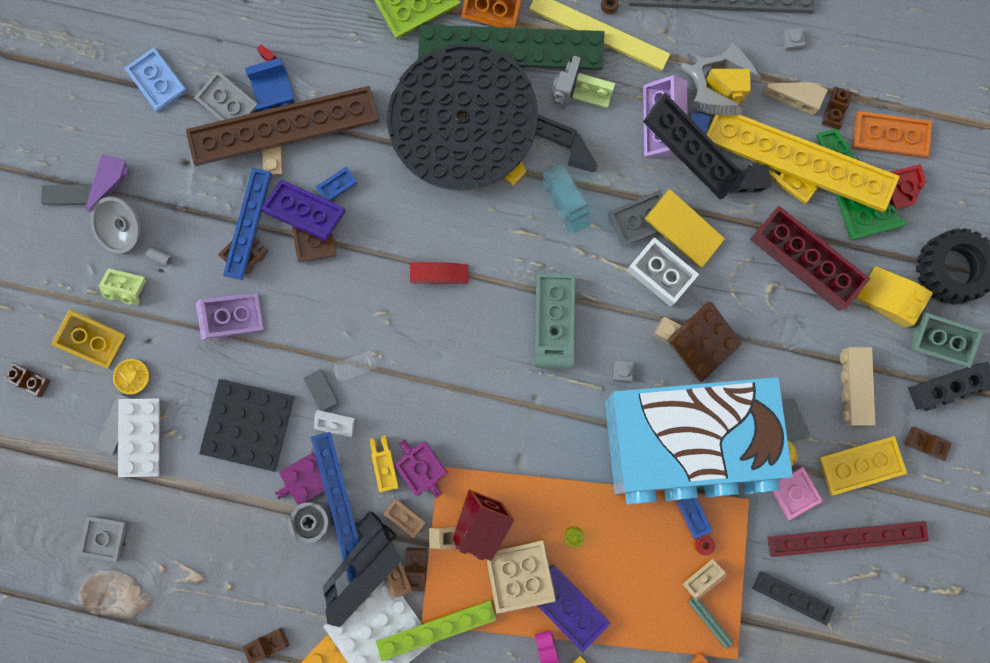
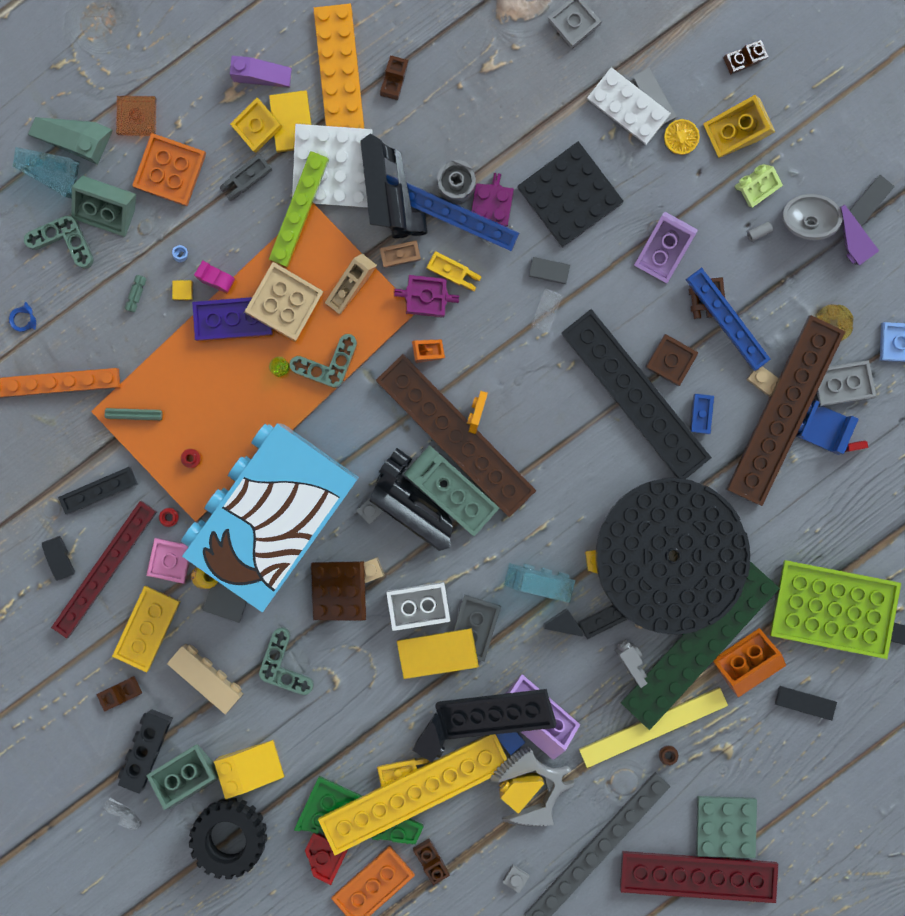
camera: 130 degrees right, 5 degrees up
dark purple plate [261,180,346,241] -> none
white plate [314,410,355,437] -> none
medium nougat plate [384,562,412,599] -> none
reddish brown slope [405,547,426,591] -> none
red slope [409,262,468,285] -> none
dark red slope [452,489,514,561] -> none
yellowish green bracket [572,73,615,108] -> none
blue plate [676,498,712,539] -> none
tan plate [683,559,727,601] -> none
dark red brick [750,206,871,311] -> none
tan slope [762,82,828,116] -> none
none -> black slope [42,536,75,581]
none -> red plate [159,508,179,527]
none -> sand green beam [259,627,314,695]
none -> sand green beam [290,334,357,388]
none -> black panel [369,448,453,551]
none -> reddish brown plate [376,354,536,517]
none -> orange slope [412,339,445,363]
none -> light orange plate [467,391,488,434]
none -> black plate [561,309,712,479]
none -> clear yellow plate [815,304,854,341]

